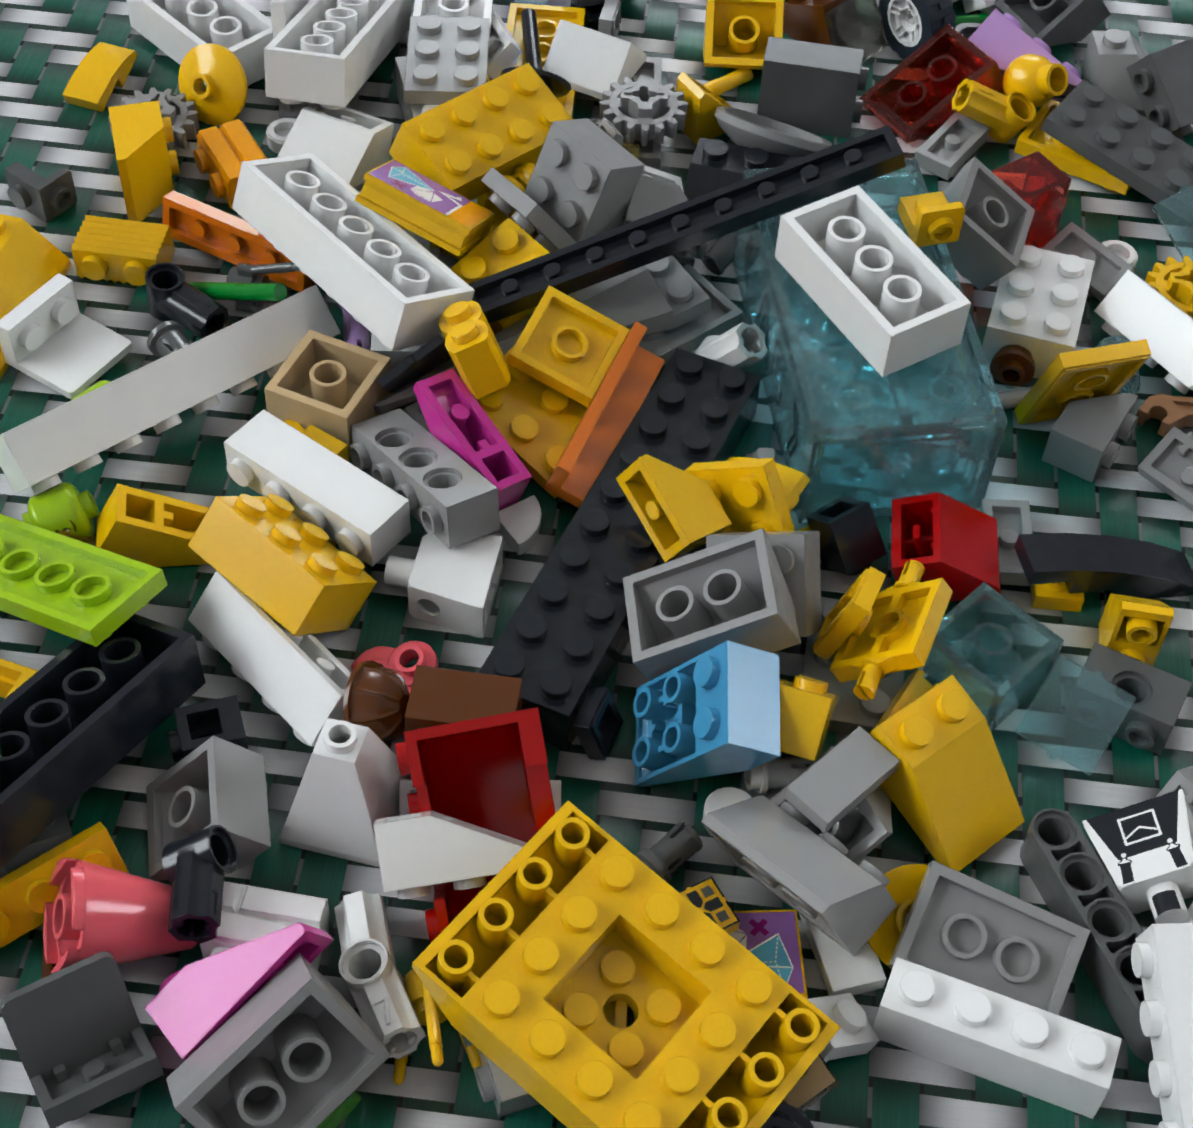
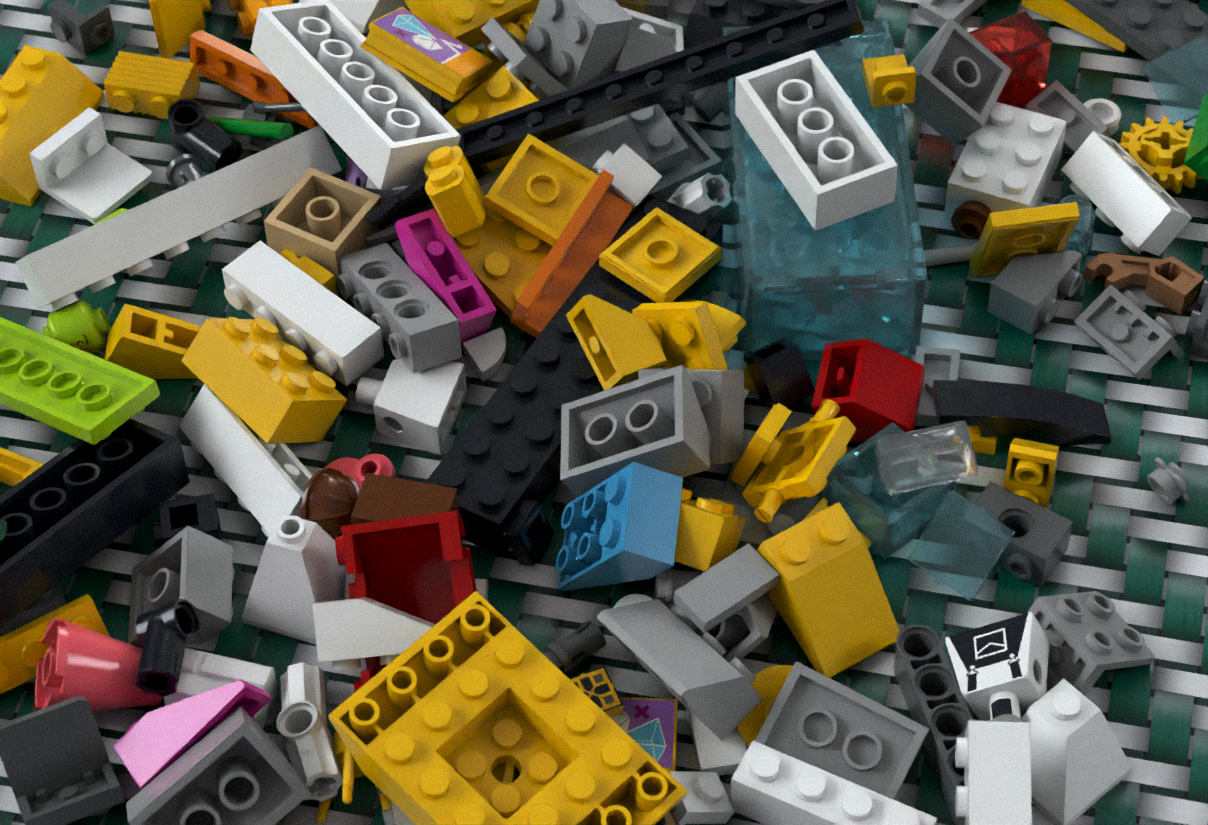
camera: 10 degrees right, 0 degrees up
none -> white brick [591,143,662,215]
none -> yellow tile [599,207,722,303]
none -> clear slope [875,421,979,495]

